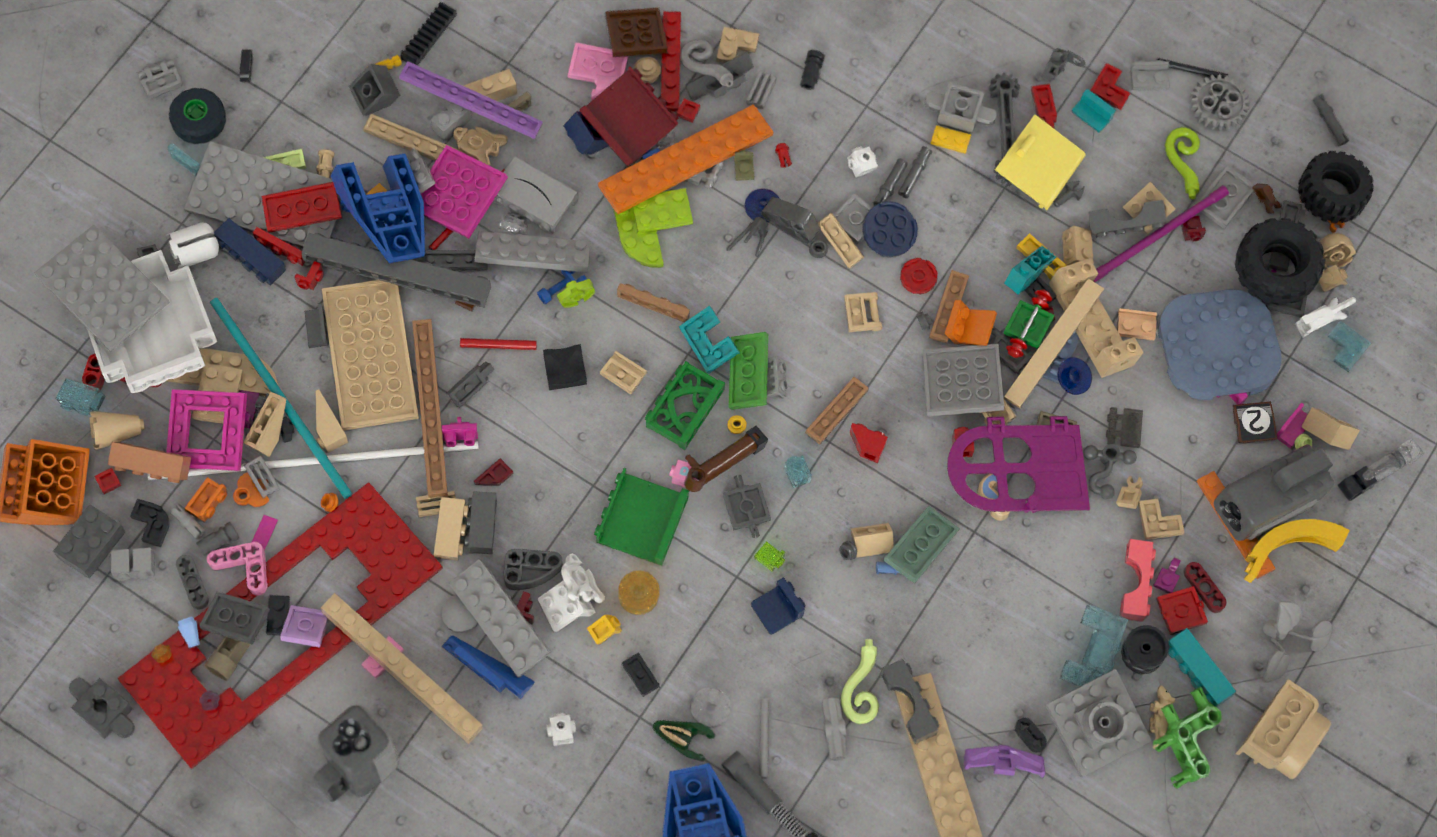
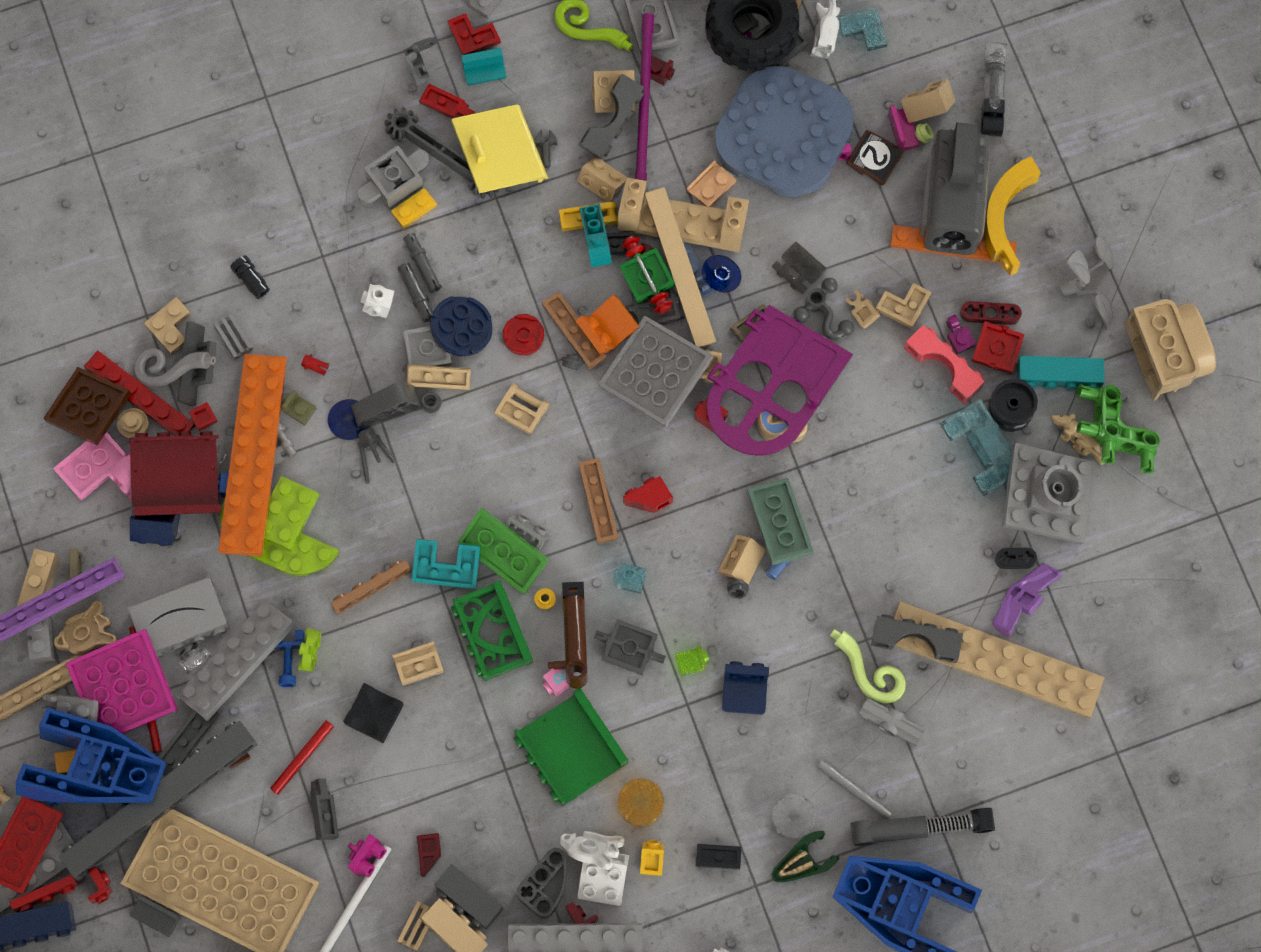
camera: 50 degrees left, 5 degrees up
medium nougat plate [412,319,448,498] -> none

